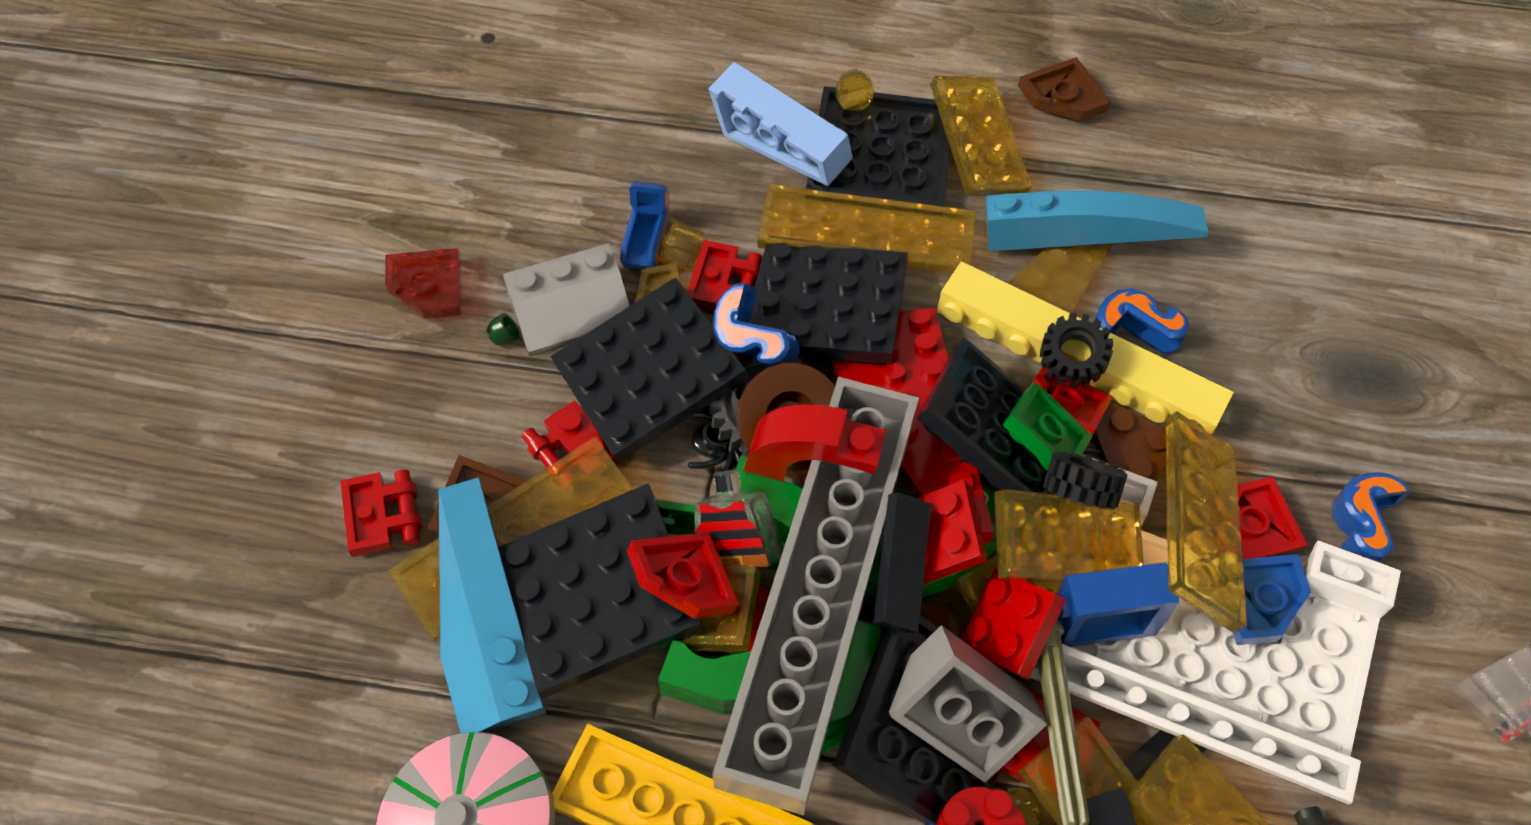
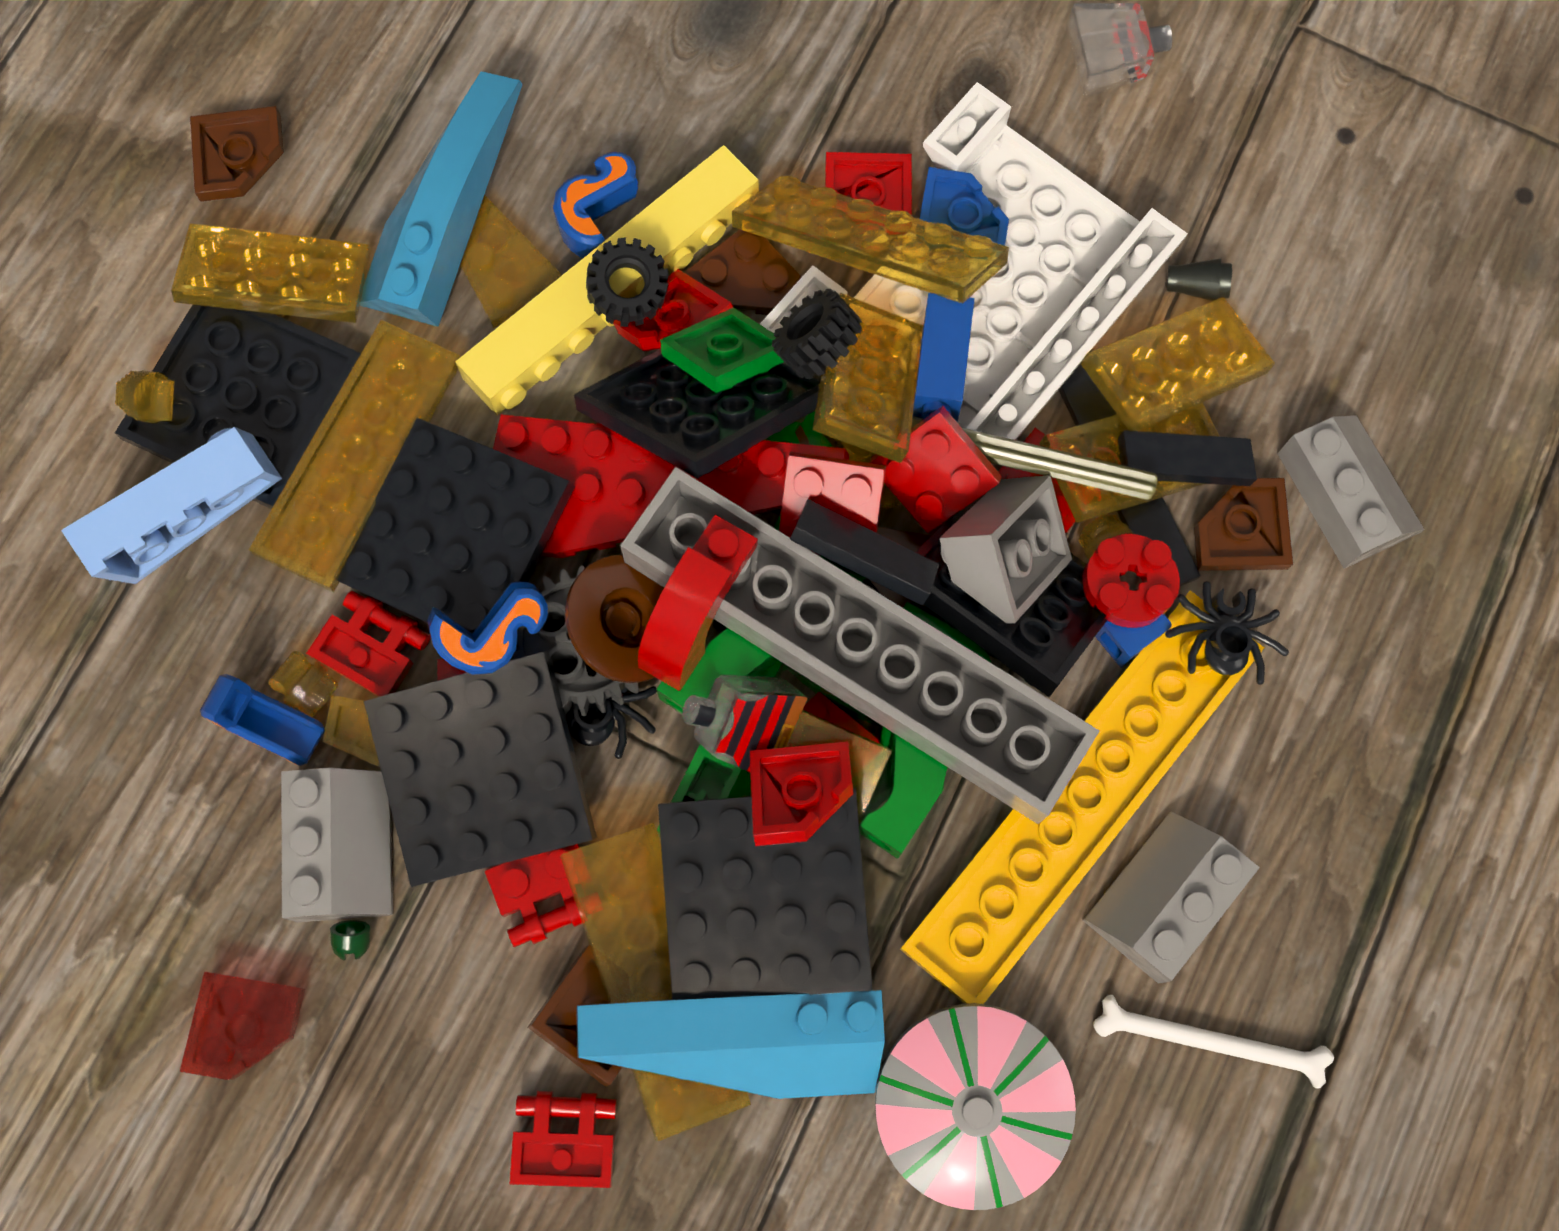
camera: 75 degrees left, 15 degrees up
blue animal [1332,472,1412,563] -> none

